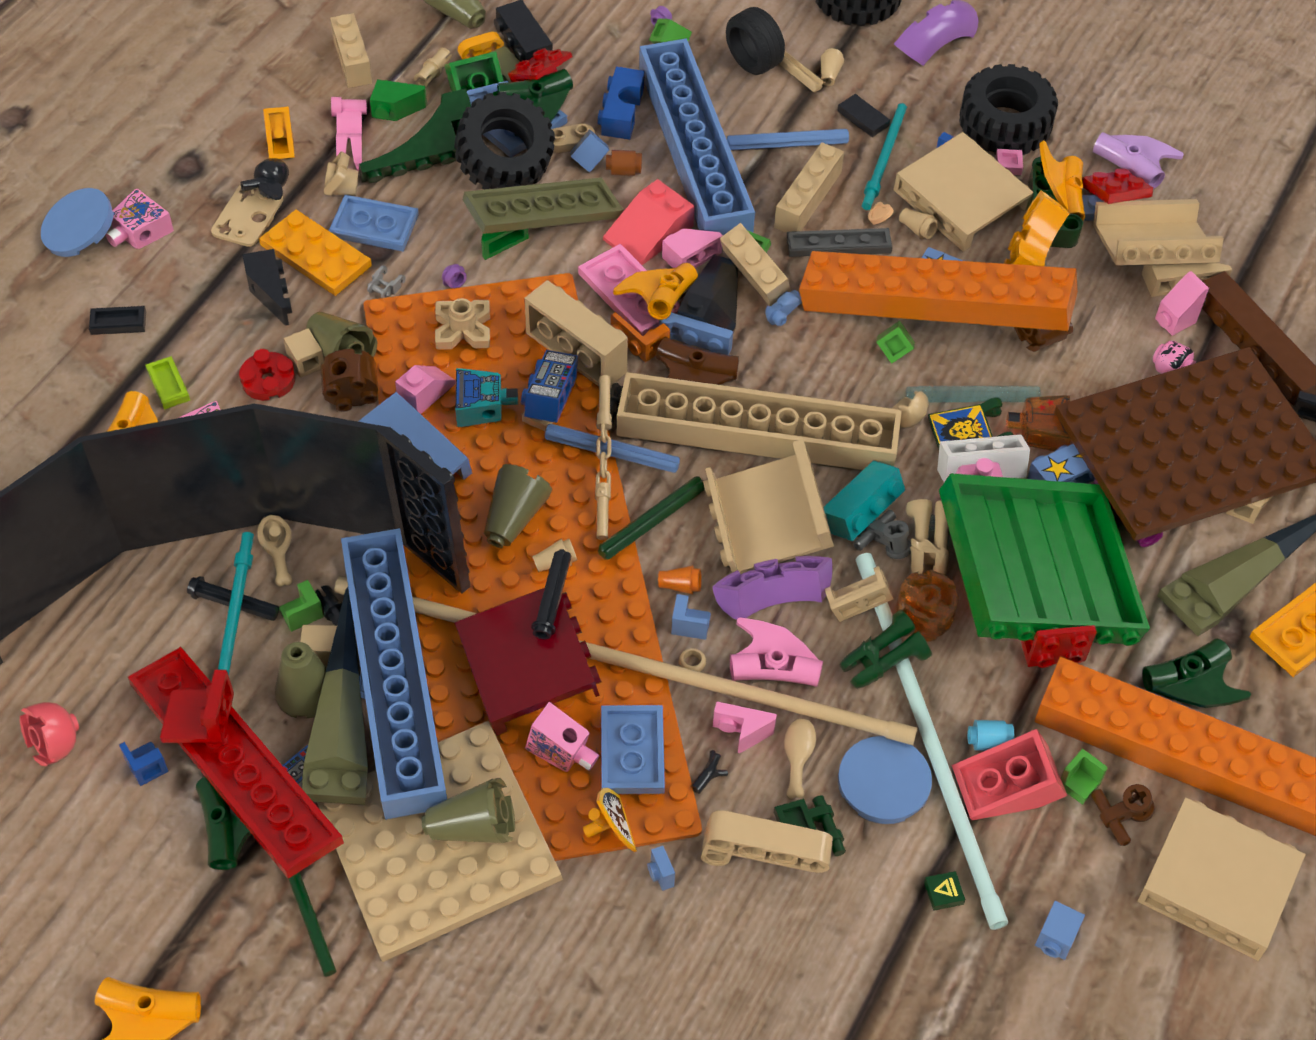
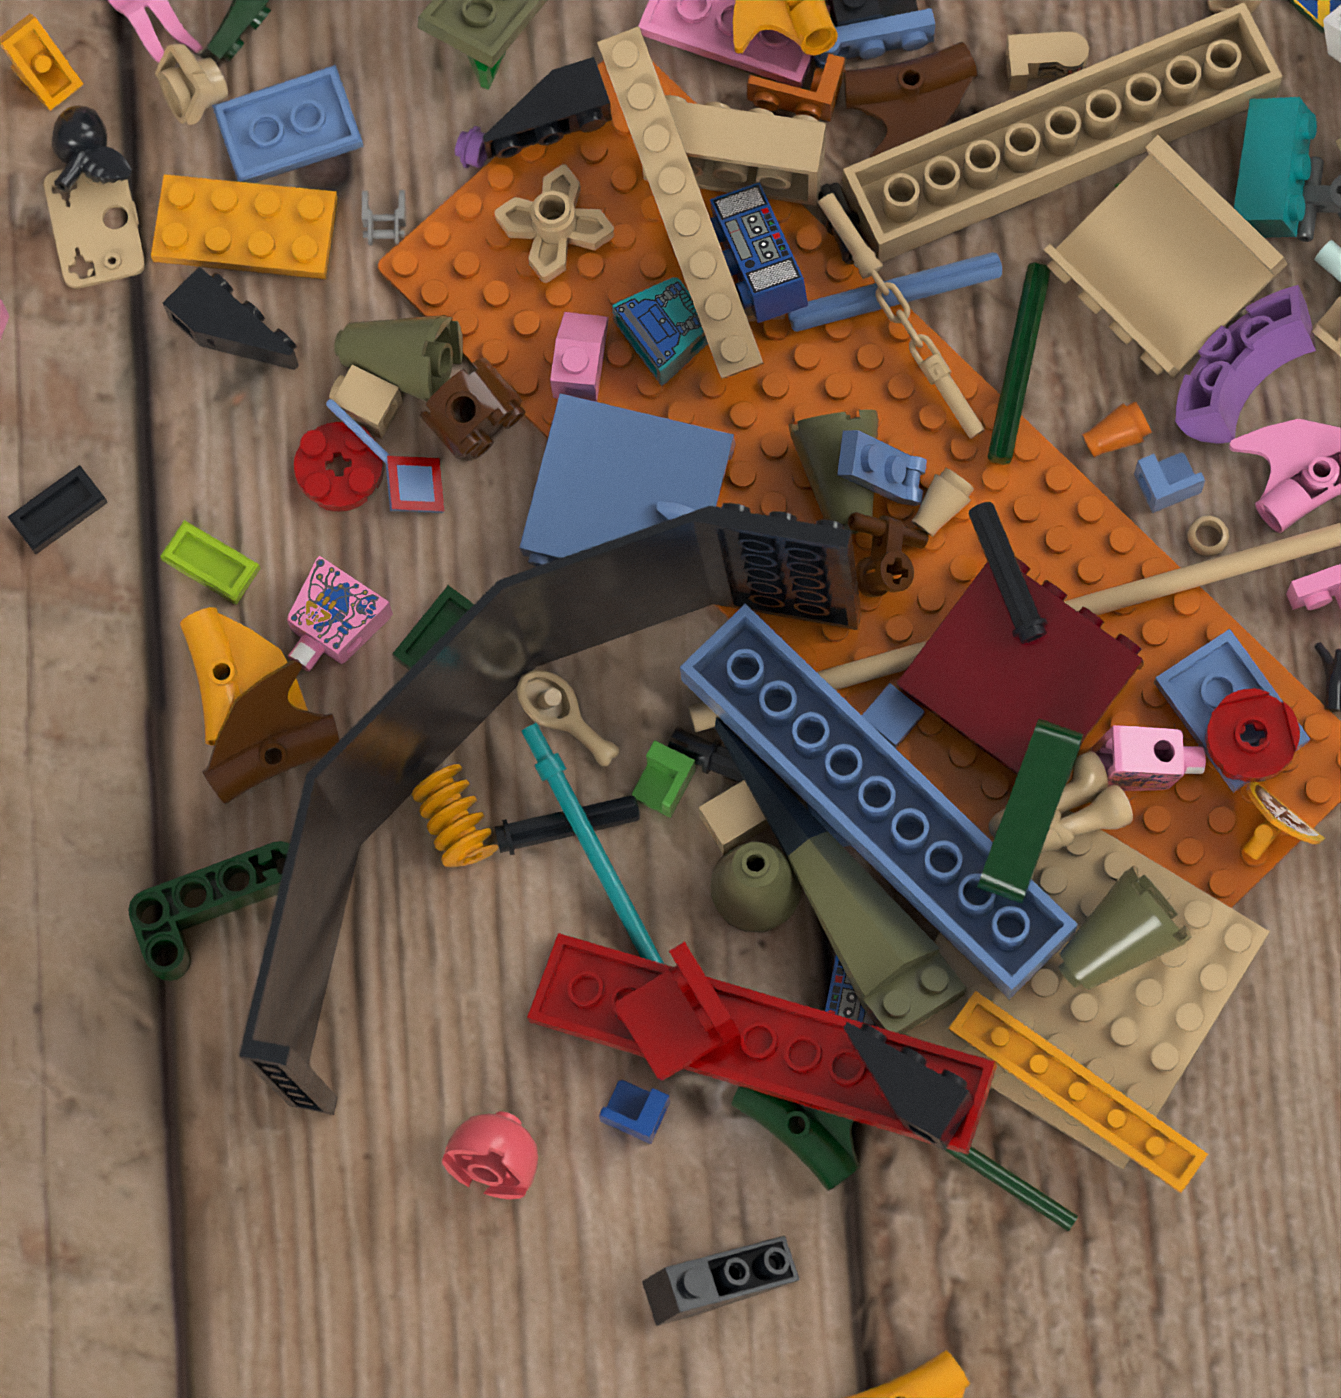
camera: 25 degrees left, 20 degrees up
none -> piece [326,399,444,513]
none -> light orange piece [412,764,499,868]
none -> black slope [483,57,612,159]
none -> tan plate [597,26,764,379]
none -> black slope [642,1236,800,1326]
none -> medium blue plate [837,430,927,506]
none -> black slope [843,1022,974,1151]
none -> reddish brown piece [848,512,929,598]
none -> medium blue tile [862,683,925,748]
none -> light orange plate [948,990,1208,1194]
none -> dark green beam [977,719,1083,904]
none -> tan piece [988,751,1133,853]
none -> tan leg [1005,32,1089,91]
none -> red plate [1205,688,1300,782]

